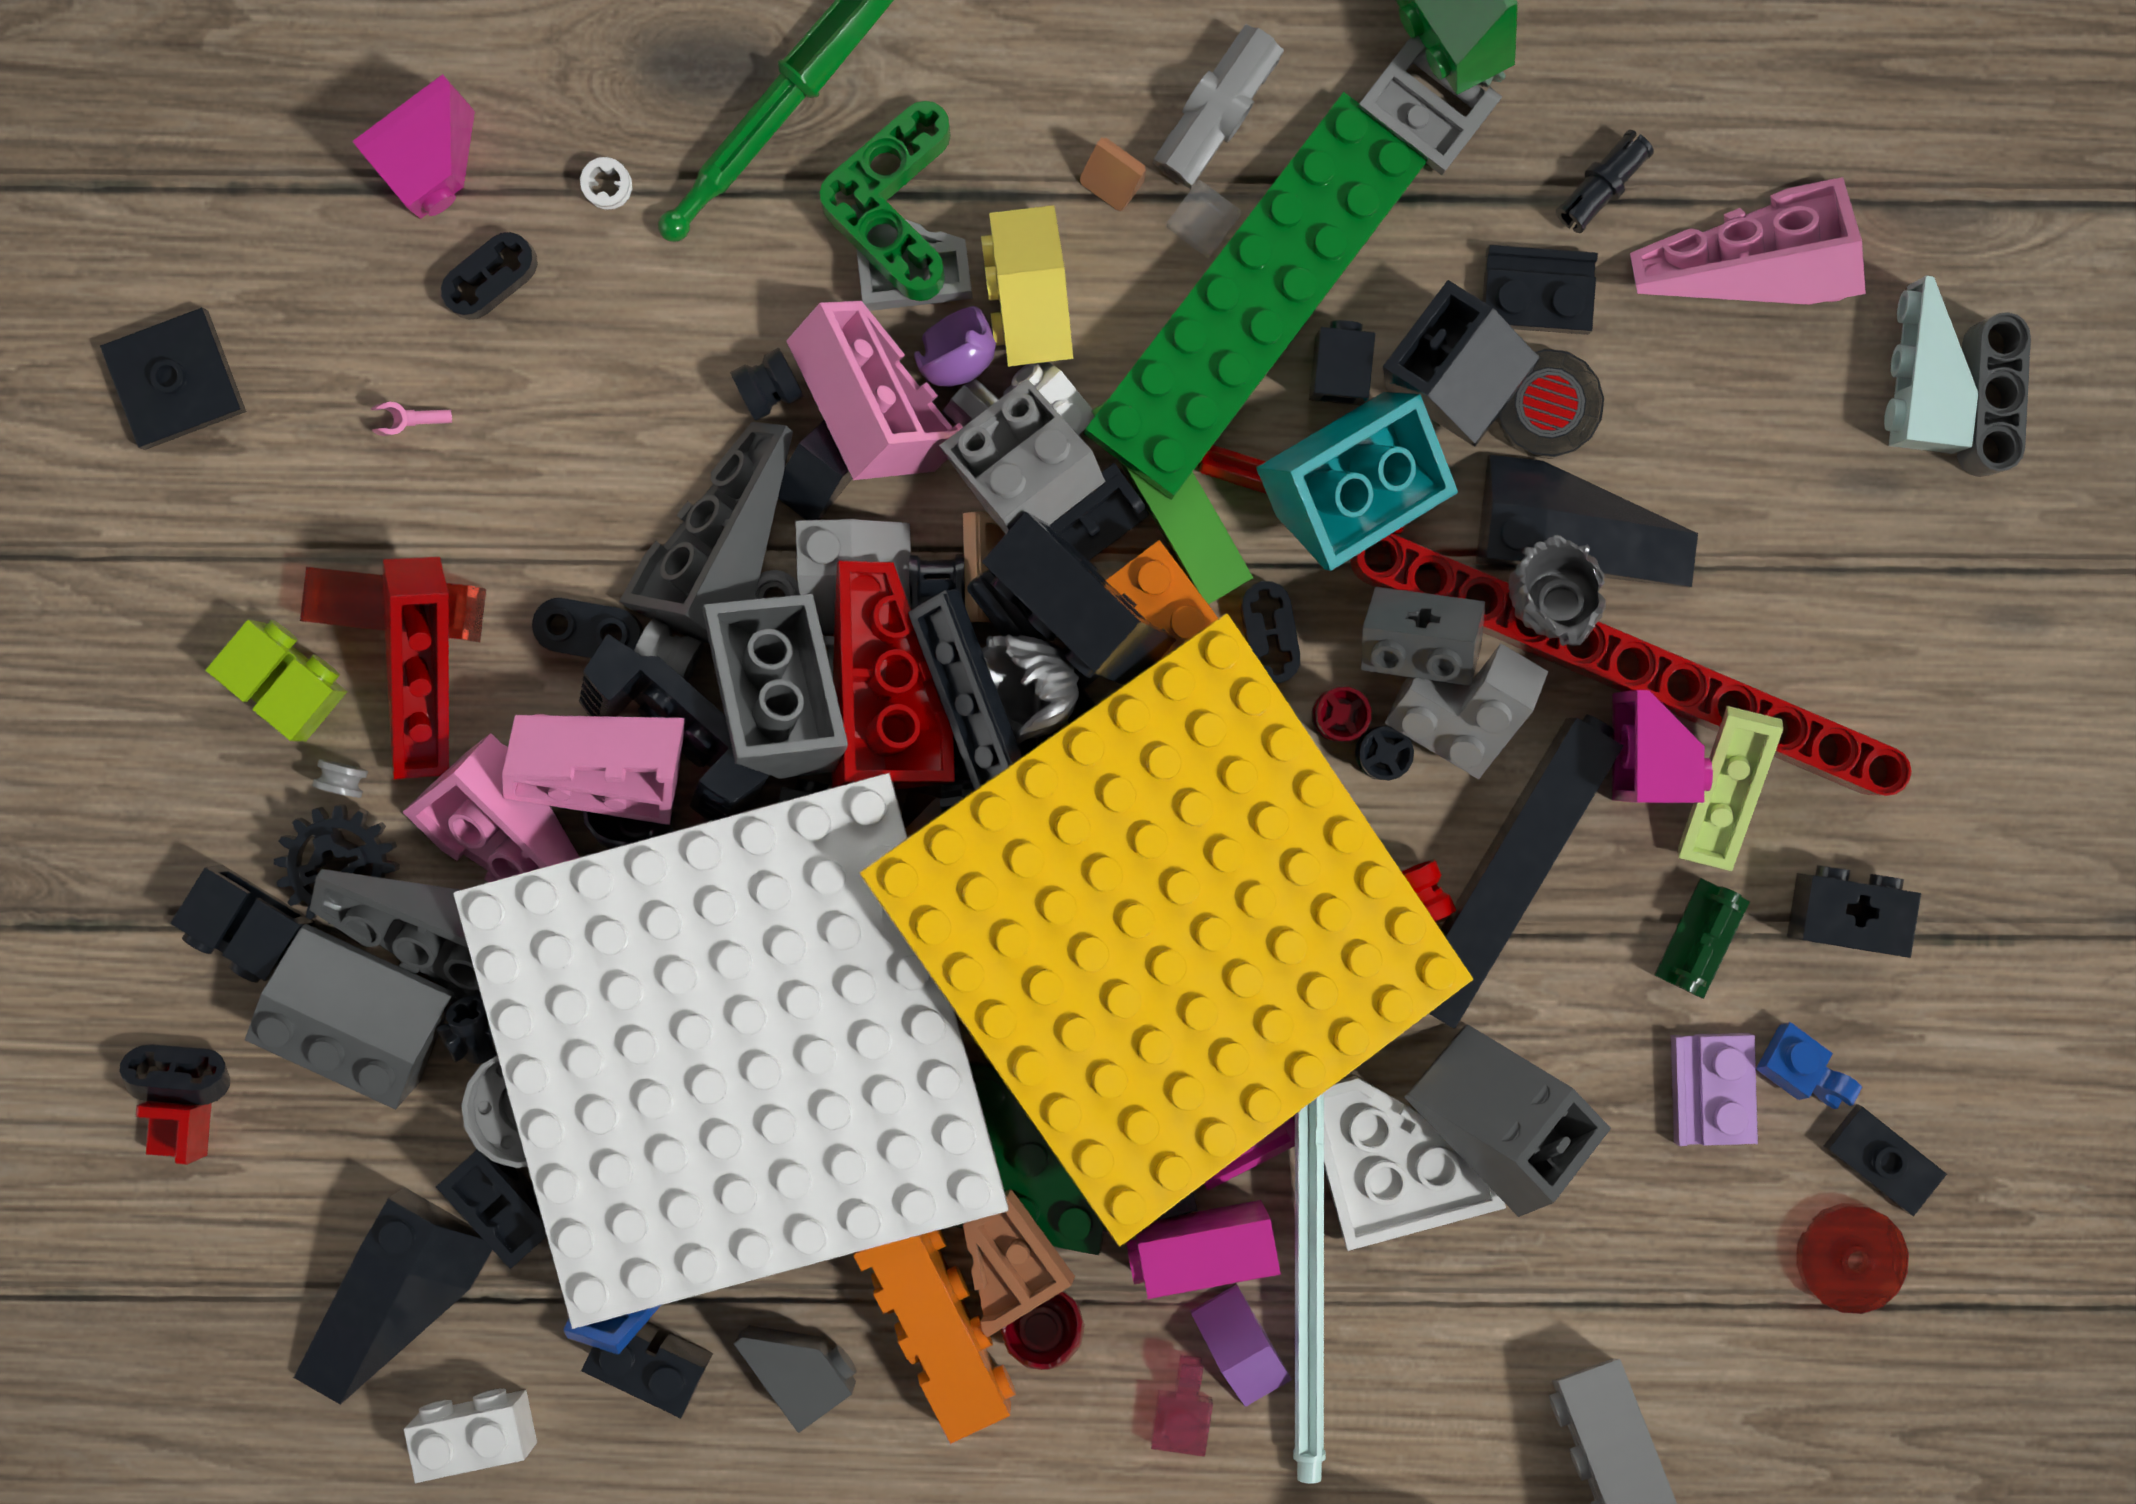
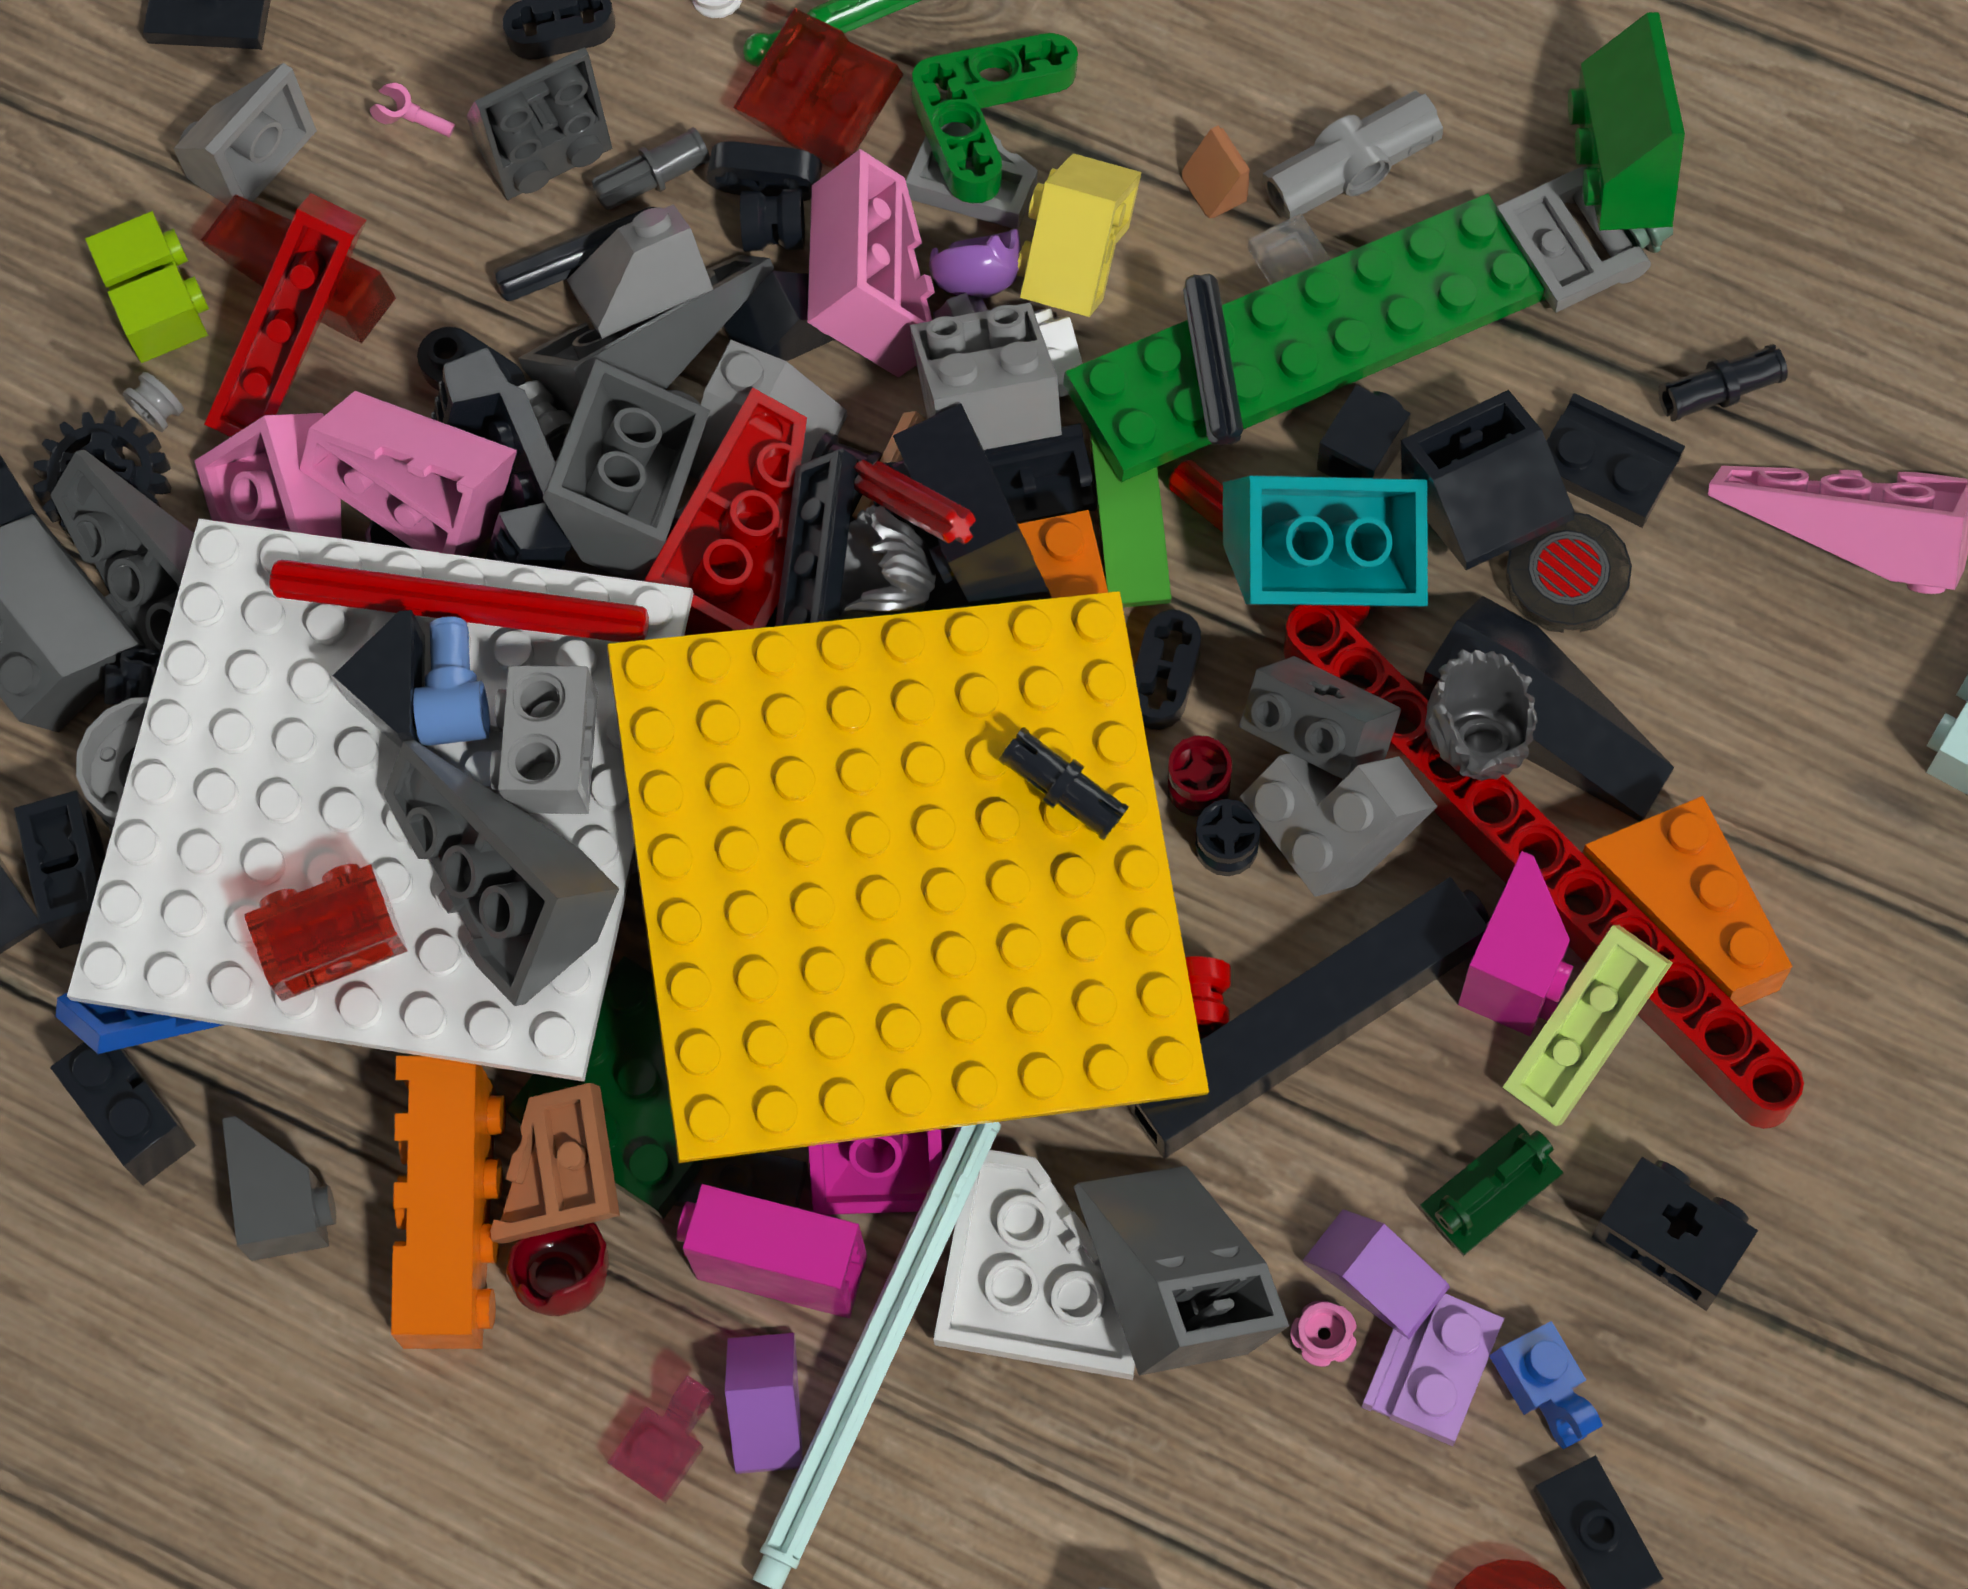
camera: 30 degrees right, 20 degrees down
none -> light grey slope [173,63,317,215]
none -> clear red brick [244,864,408,1001]
none -> red axle [269,559,649,642]
none -> black slope [332,610,425,748]
none -> dark grey wedge [384,740,619,1006]
none -> medium blue pin [413,617,490,746]
none -> dark grey slope [466,47,613,200]
none -> light grey brick [490,666,598,814]
none -> black axle [494,207,656,301]
none -> light grey slope [567,204,714,339]
none -> dark grey axle [592,127,710,210]
none -> black beam [706,141,822,201]
none -> clear red slope [733,8,904,169]
none -> red axle [854,459,976,545]
none -> black pin [998,727,1129,841]
none -> black axle [1183,273,1243,446]
none -> bright pink plate [1290,1300,1356,1367]
none -> medium lavender slope [1302,1209,1450,1340]
none -> orange wedge [1582,796,1793,1007]

